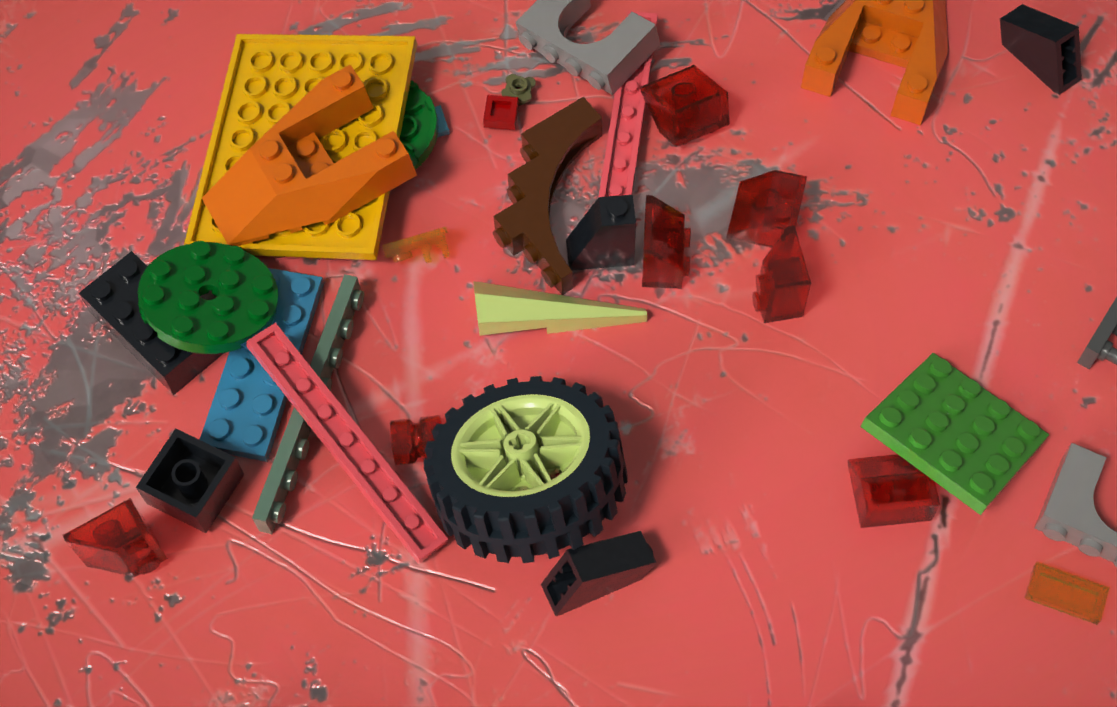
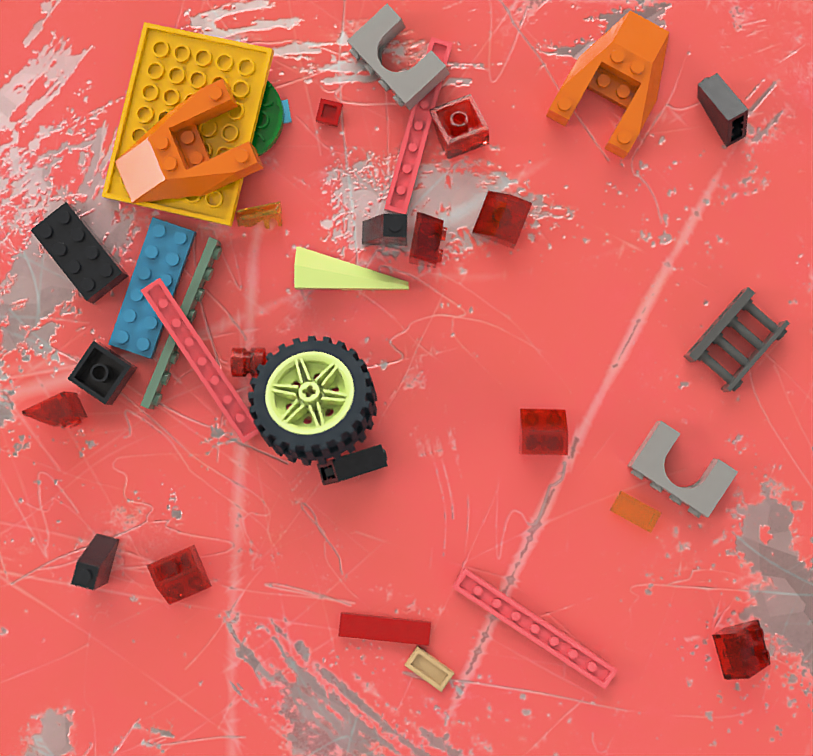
camera: 10 degrees right, 25 degrees up
green plate [138,241,278,354] -> none
reddish brown arch [493,97,602,295] -> none
olive plate [501,74,536,105] -> none
clear red slope [752,225,811,323] -> none
bright green plate [860,353,1049,515] -> none

